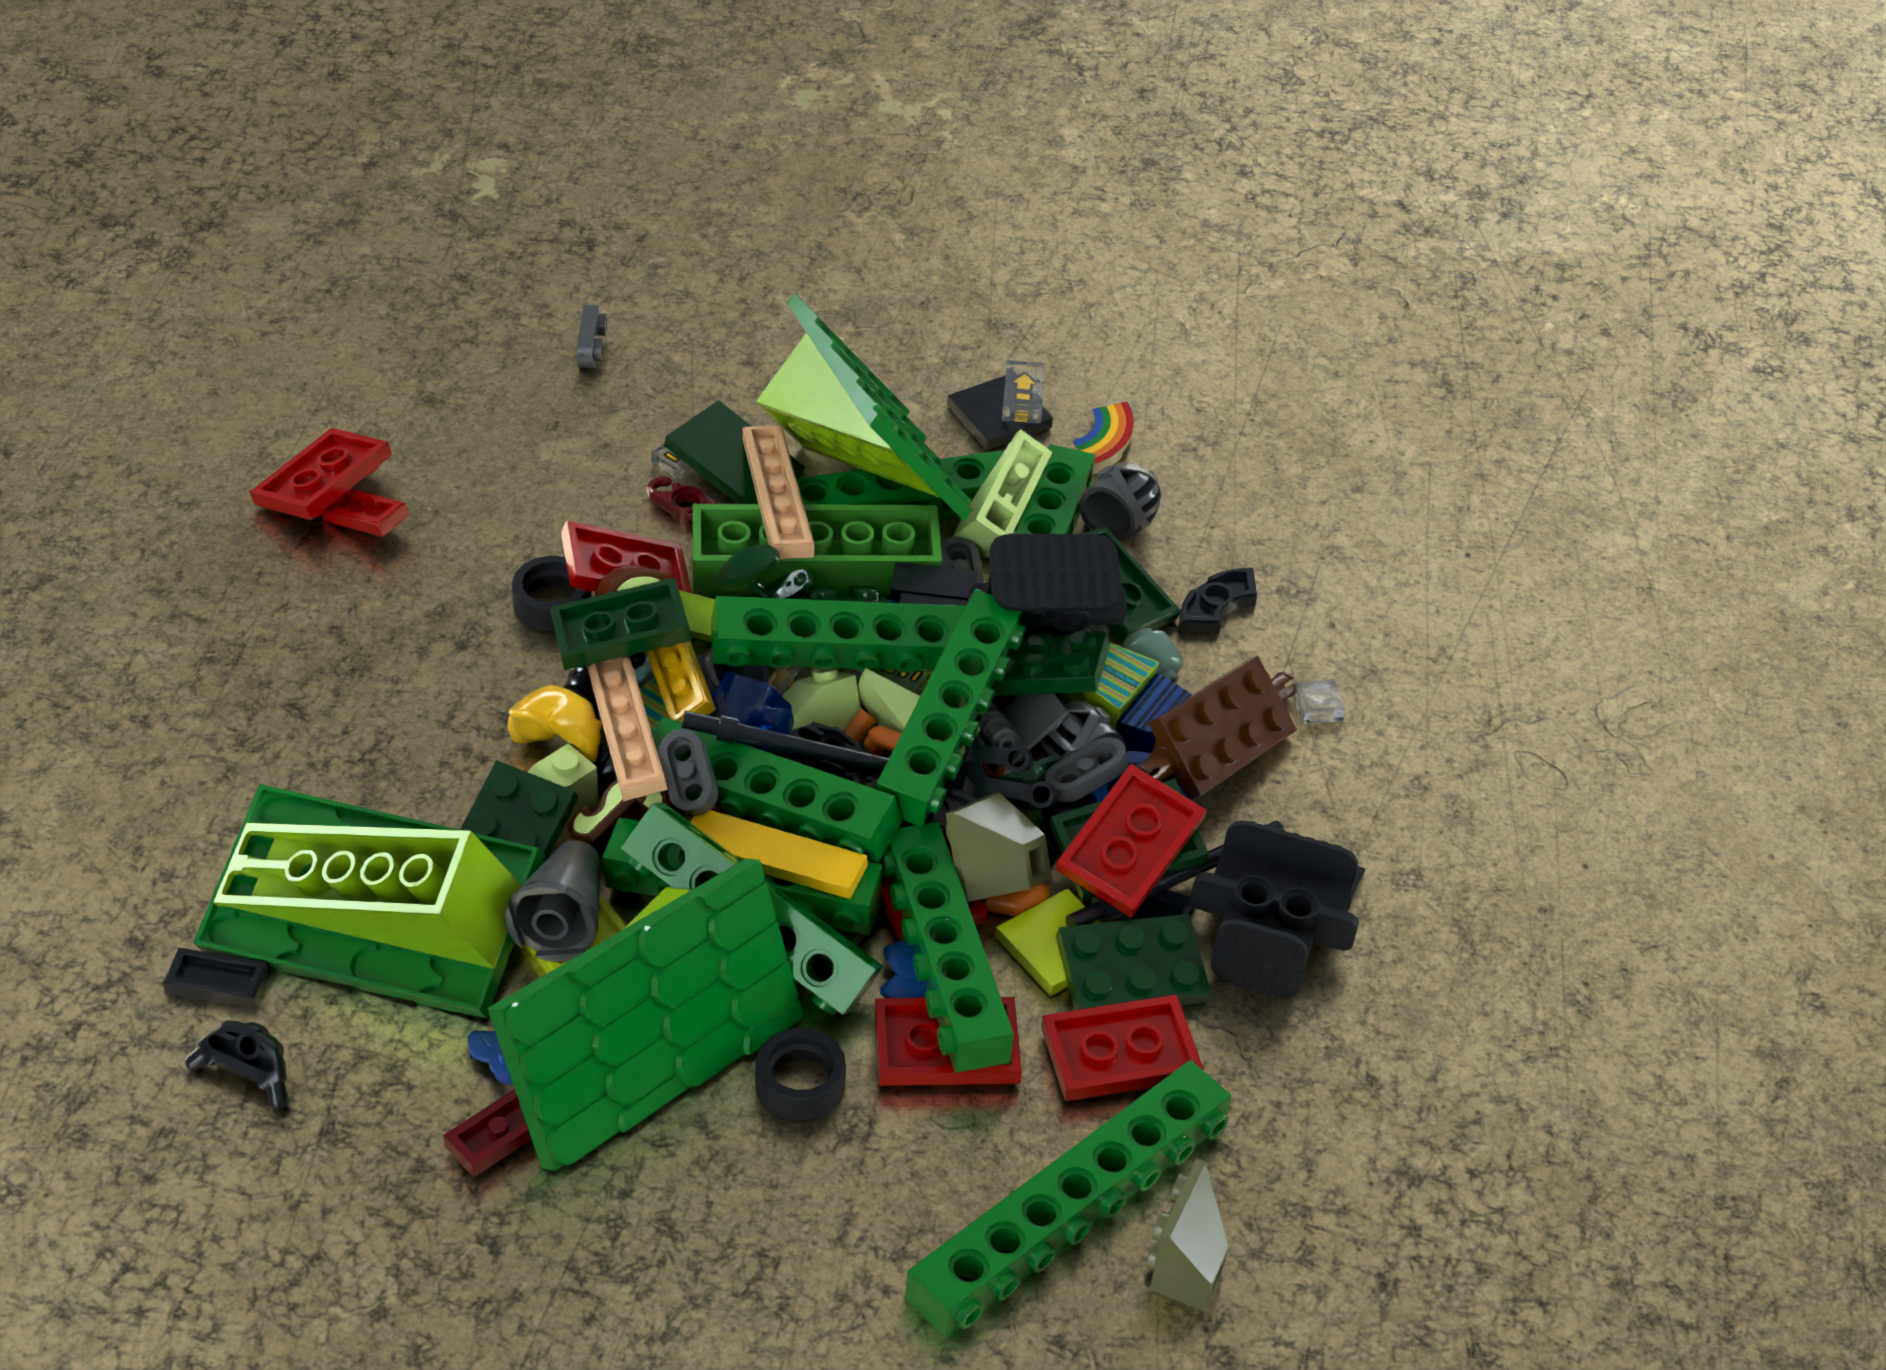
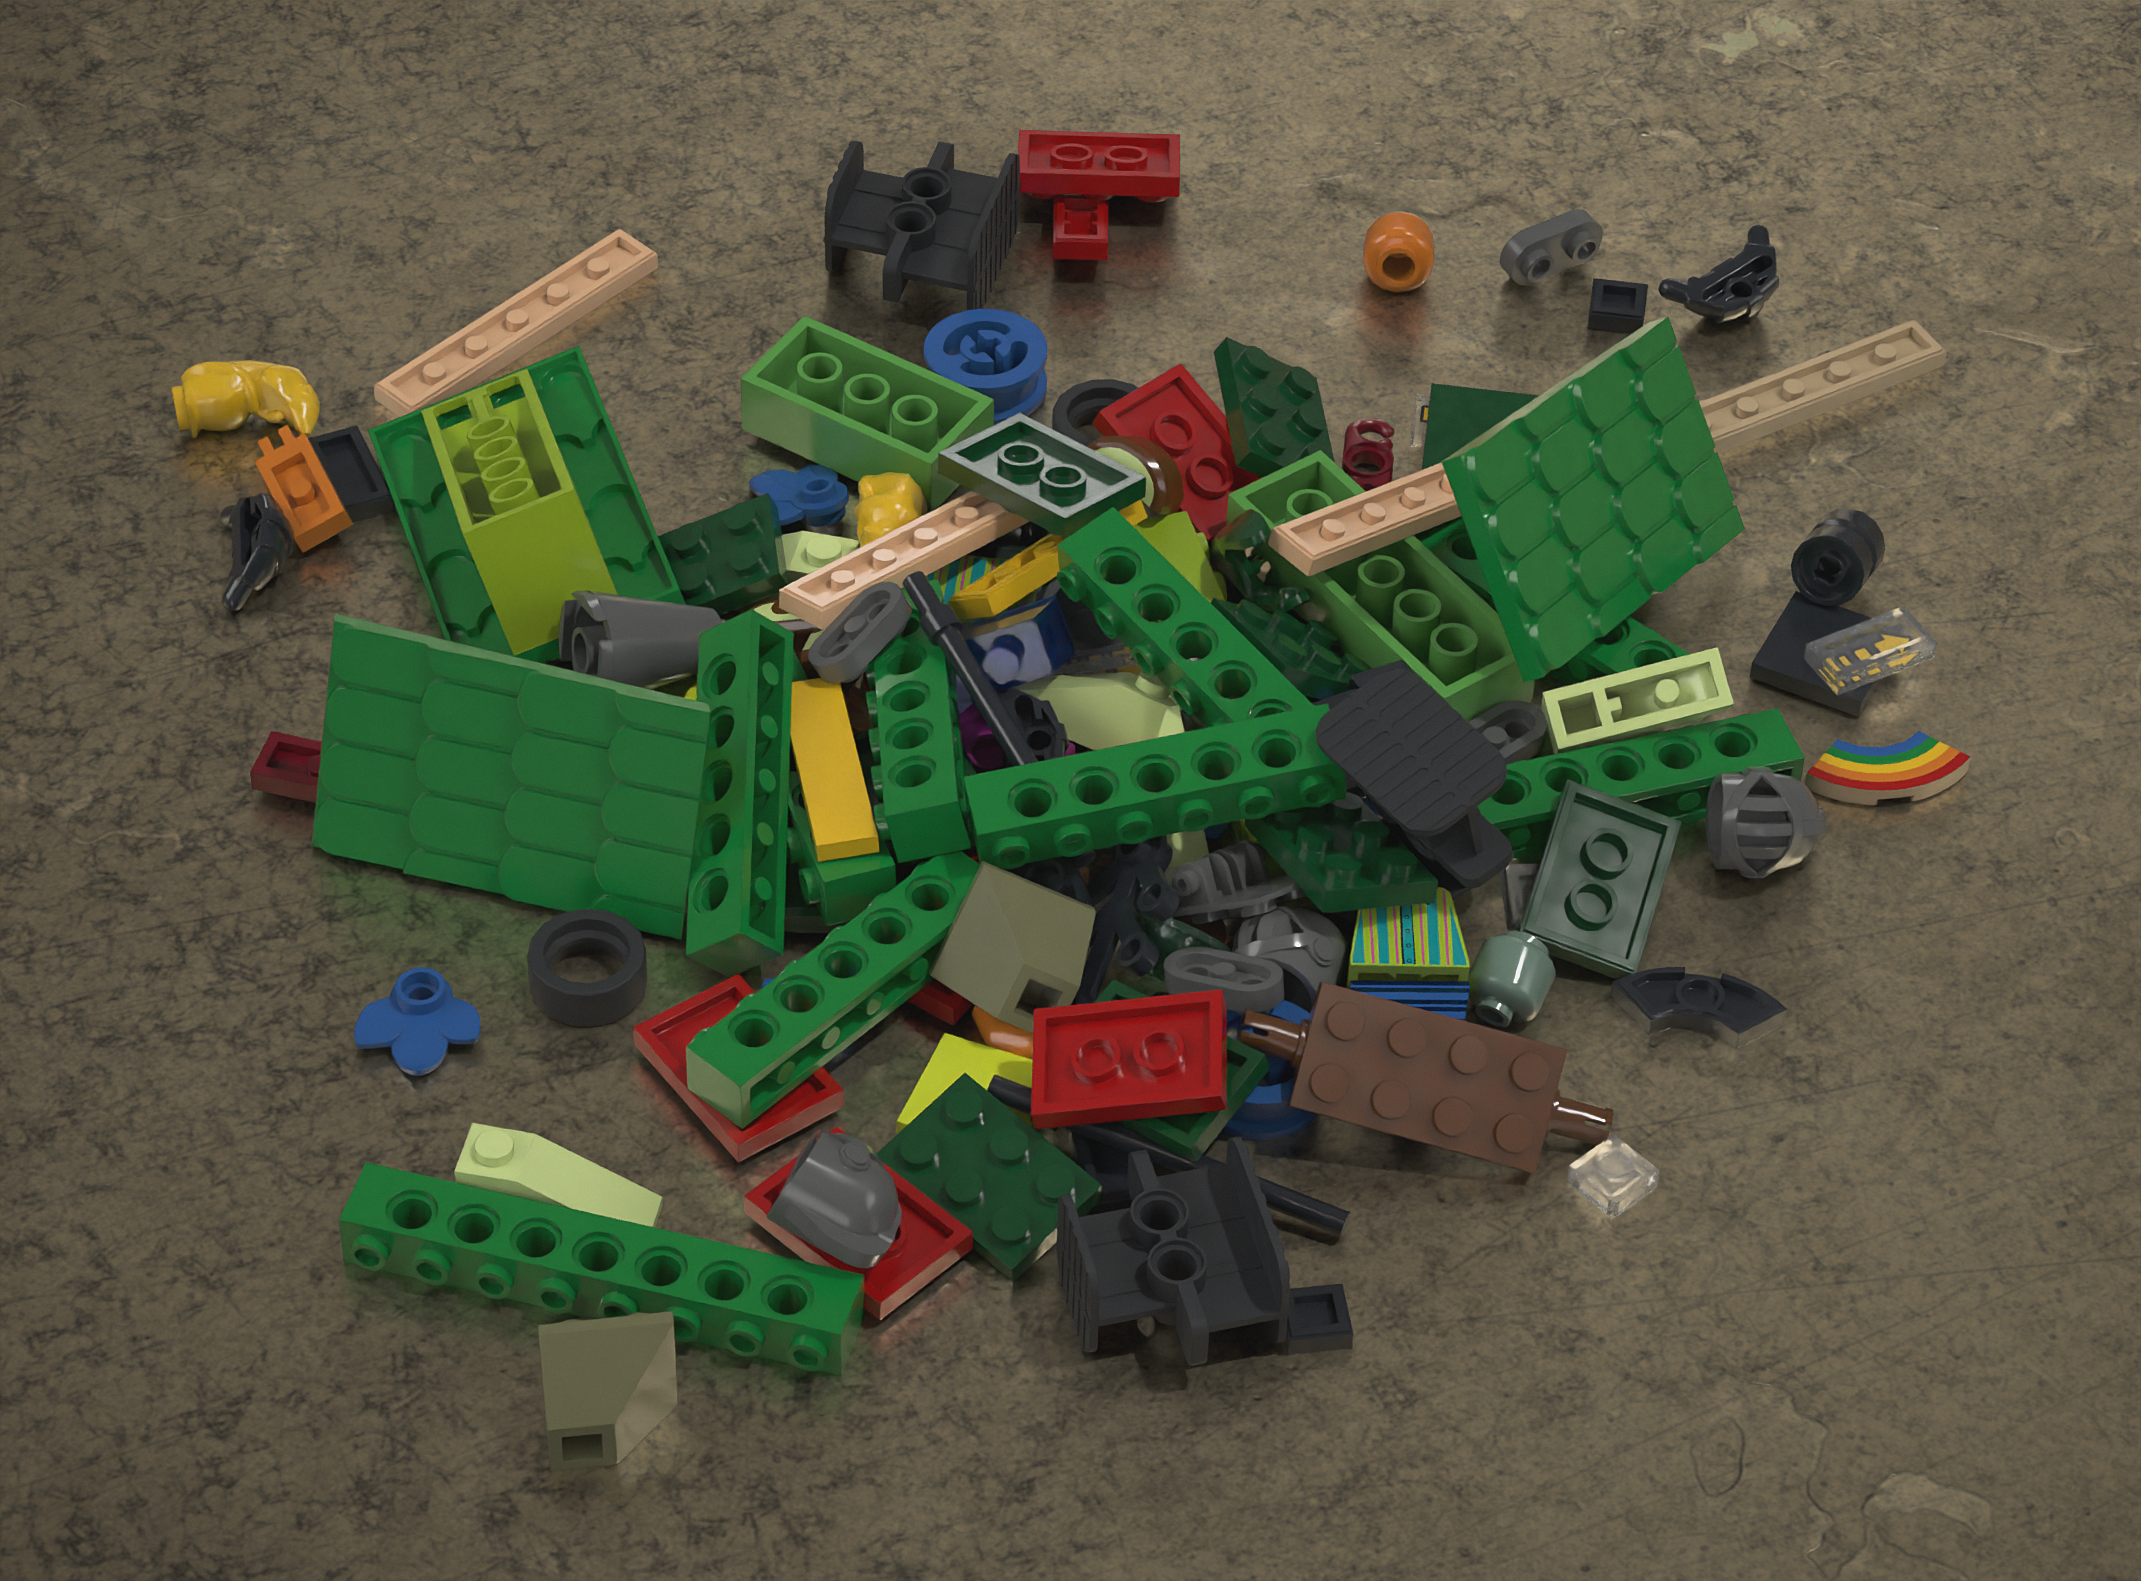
camera: 60 degrees right, 0 degrees up
none -> yellow animal [171,360,320,438]
none -> orange hinge [255,425,353,552]
none -> blue plate [354,967,481,1076]
none -> light nougat tile [374,228,658,417]
none -> yellowish green slope [454,1123,663,1227]
none -> bright green brick [740,315,994,513]
none -> blue plate [748,465,849,527]
none -> dark grey helmet [766,1129,902,1268]
none -> black piece [823,141,1021,310]
none -> blue wheel [924,309,1047,425]
none -> dark green plate [1214,337,1335,478]
none -> orange head [1363,212,1435,293]
none -> black tile [1587,278,1648,334]
none -> black piece [1658,224,1779,323]
none -> tan tile [1700,319,1947,454]
none -> black wheel [1791,508,1885,606]

